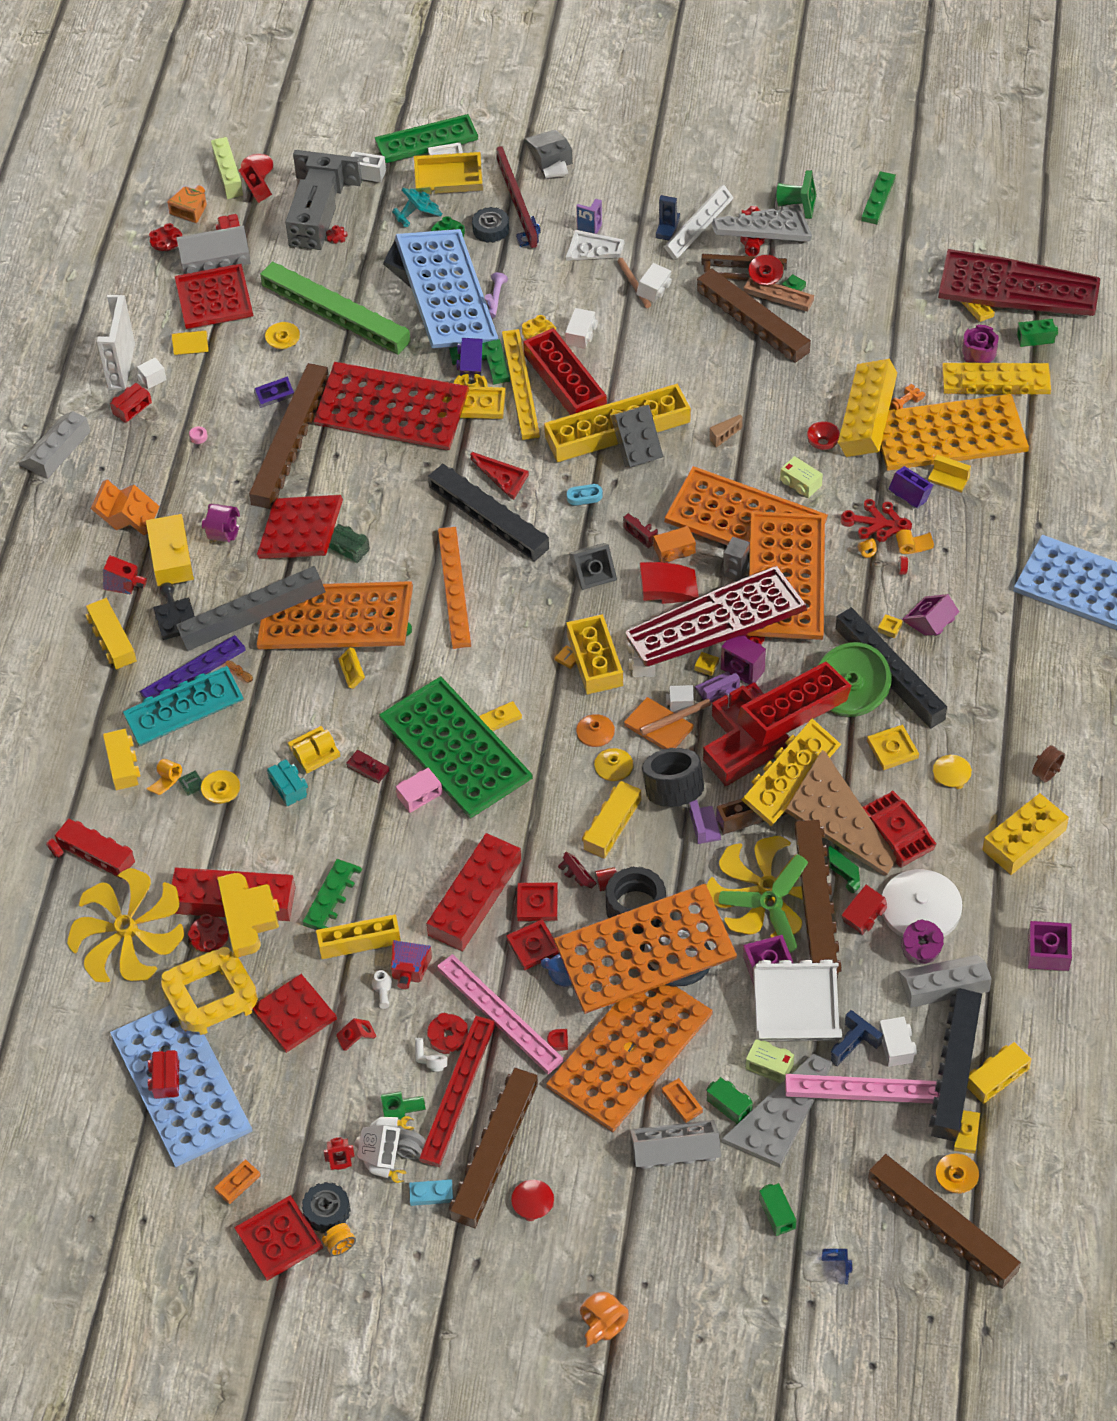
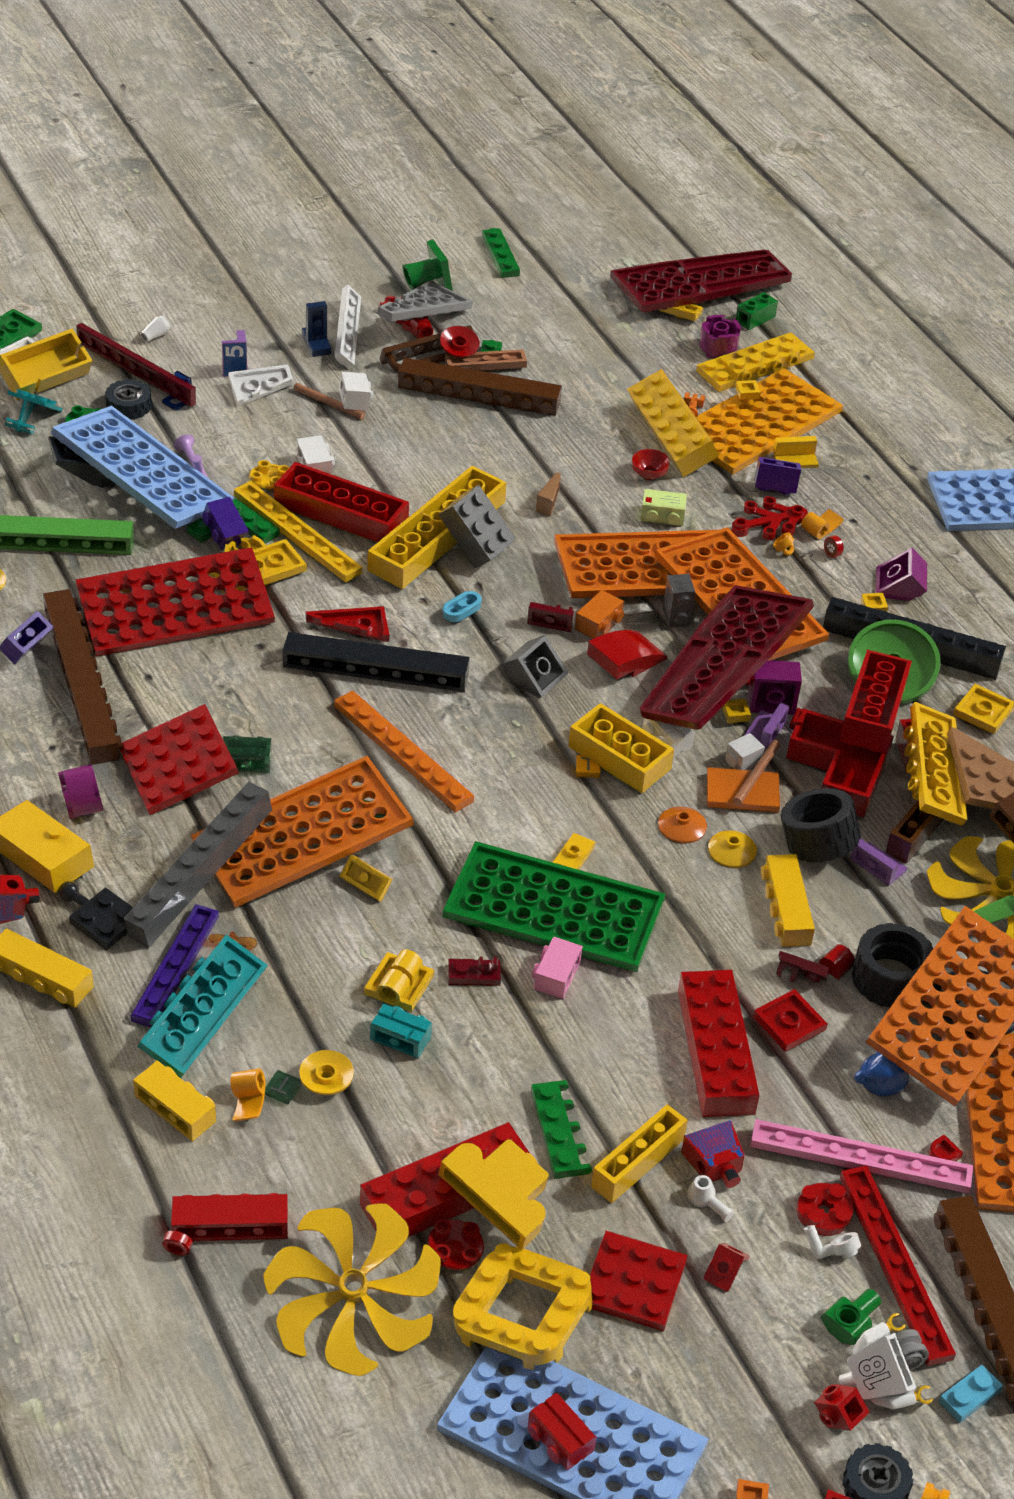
camera: 40 degrees left, 10 degrees down
red plate [506,919,559,970] -> none
dark grey slope [525,130,573,173] -> none
none -> yellow plate [735,380,760,400]

